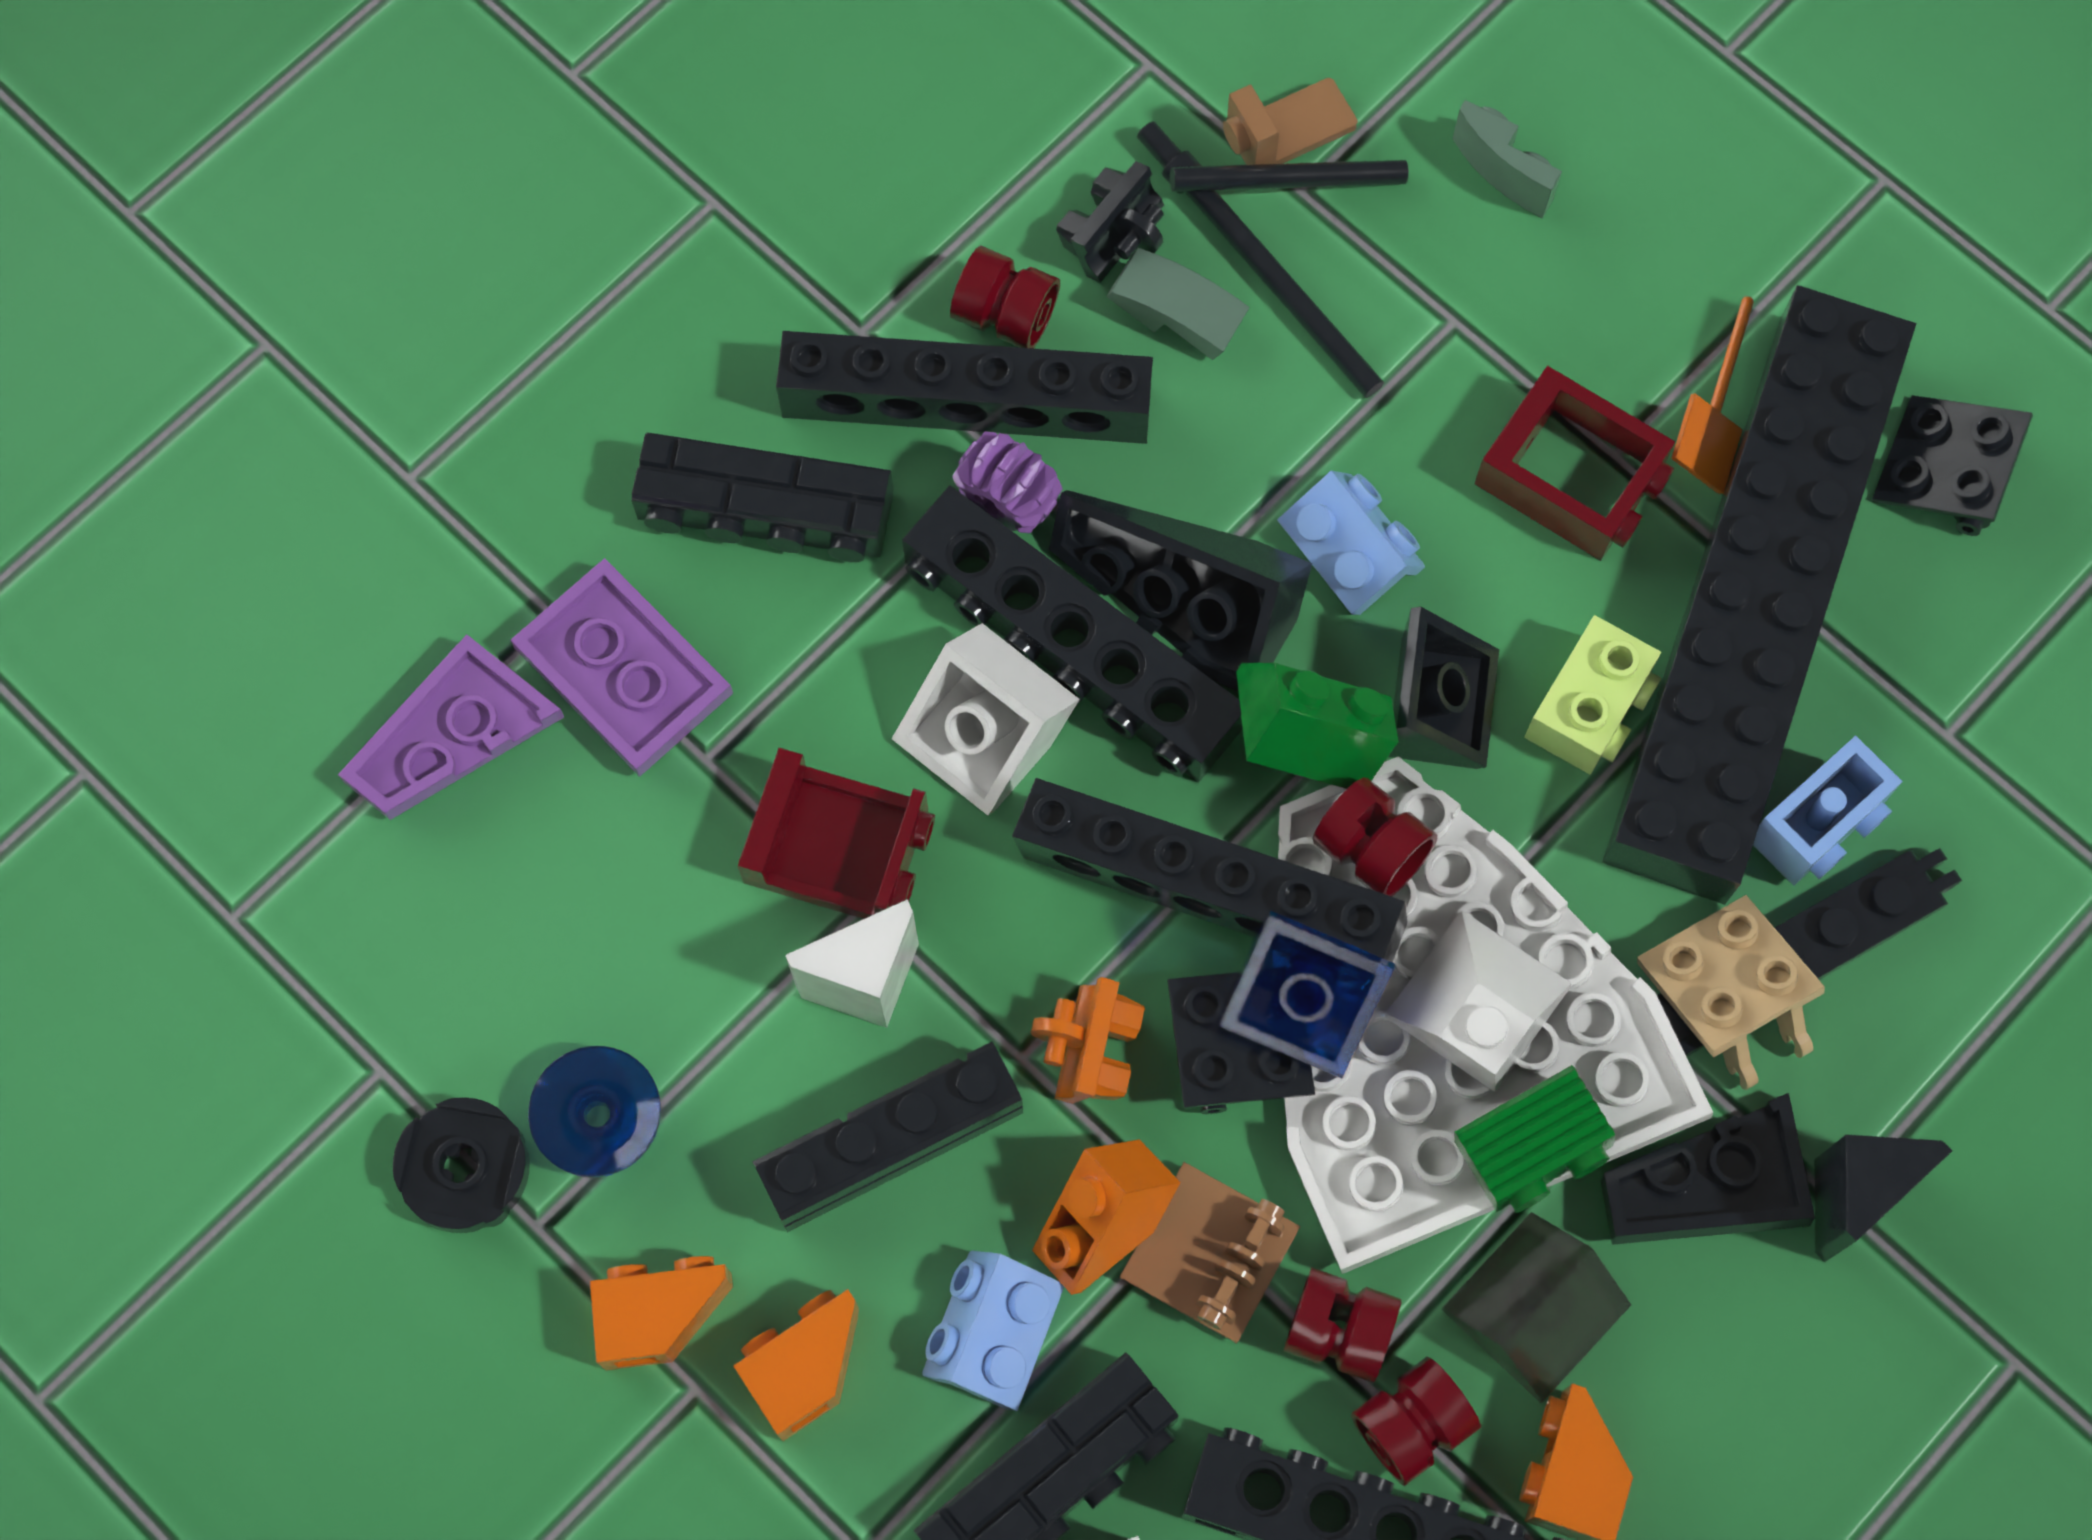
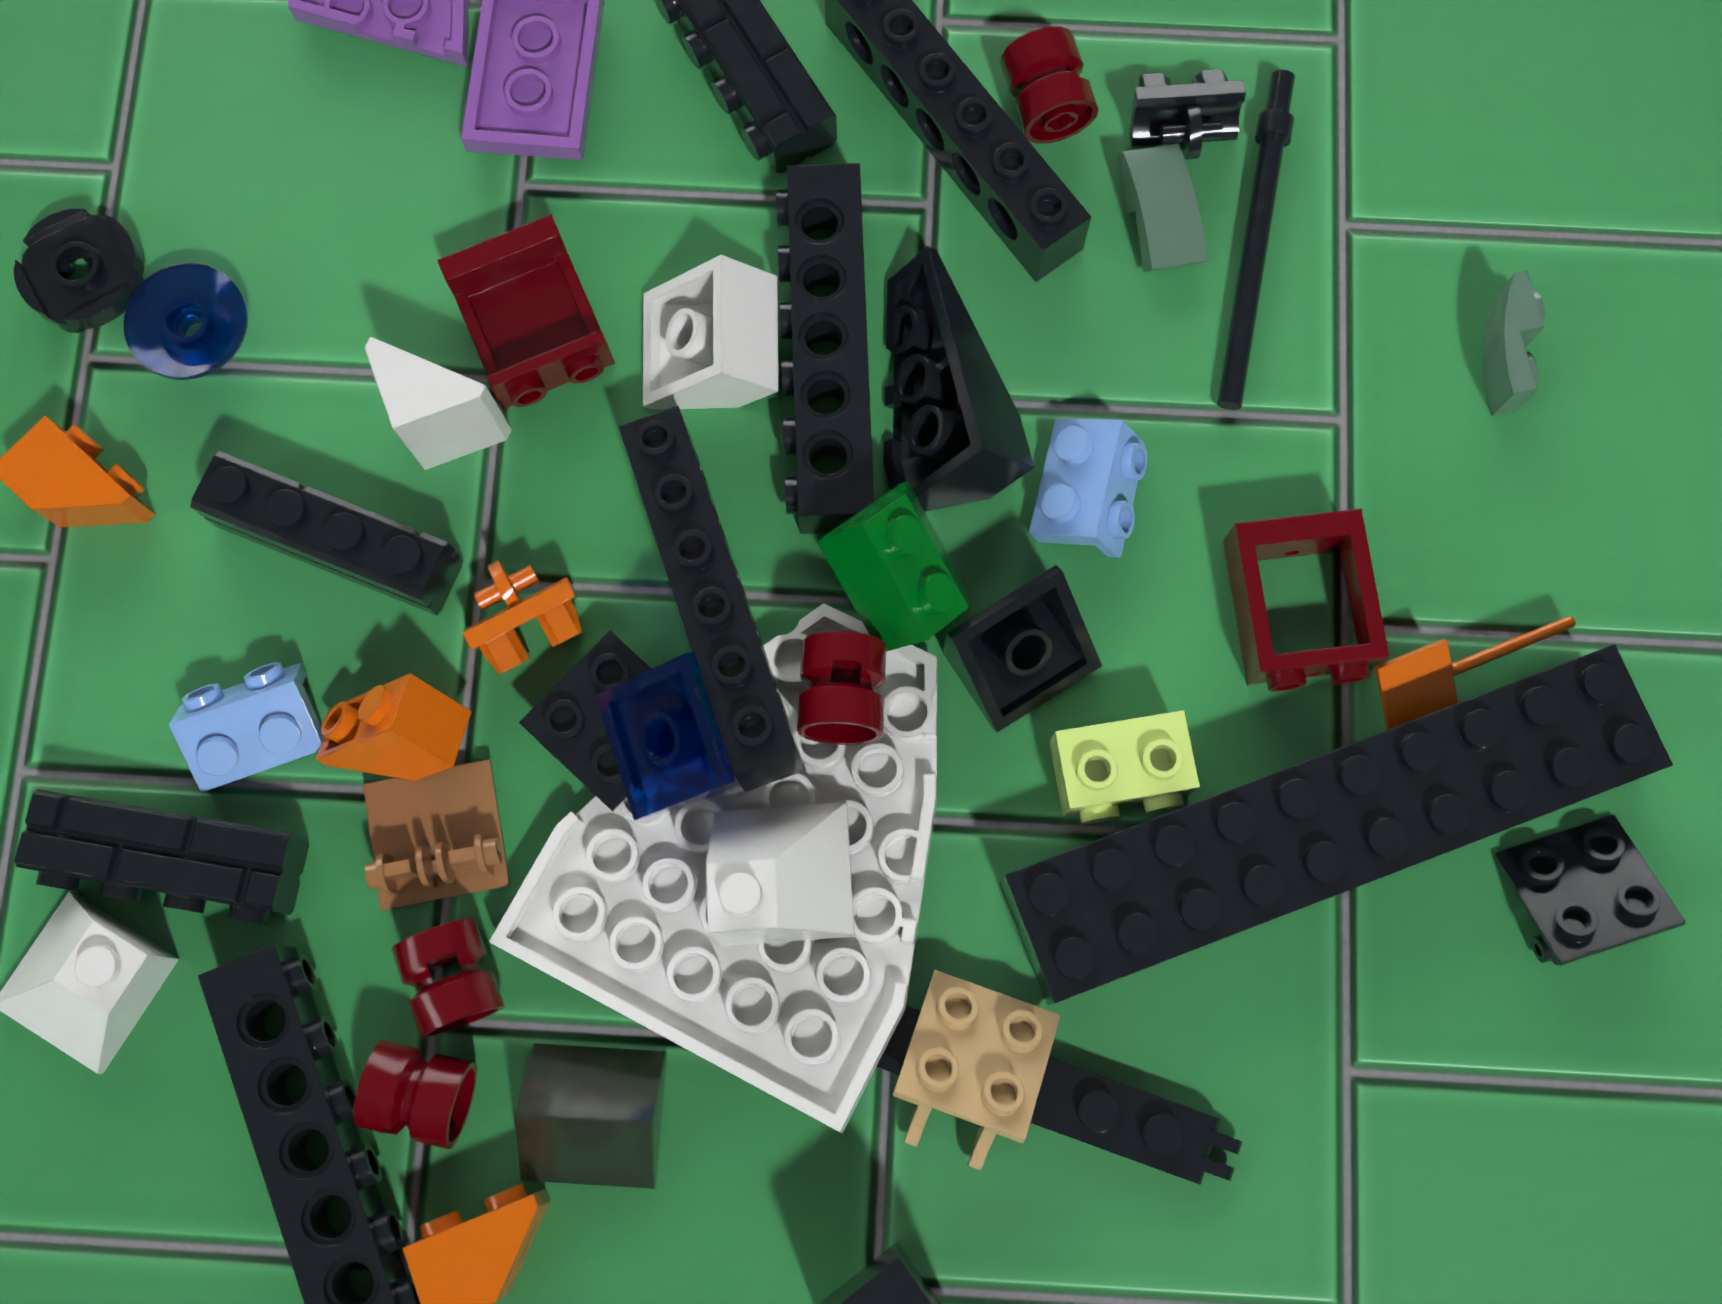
camera: 50 degrees right, 5 degrees up
orange slope [733,1289,860,1441] -> none
medium lavender gear [952,431,1063,534] -> none
black bar [1170,160,1409,192] -> none
medium nougat bracket [1223,78,1357,165] -> none
green brick [1454,1065,1615,1213] -> none
black wing [1601,1092,1815,1245] -> none
light blue brick [1753,735,1903,886] -> none

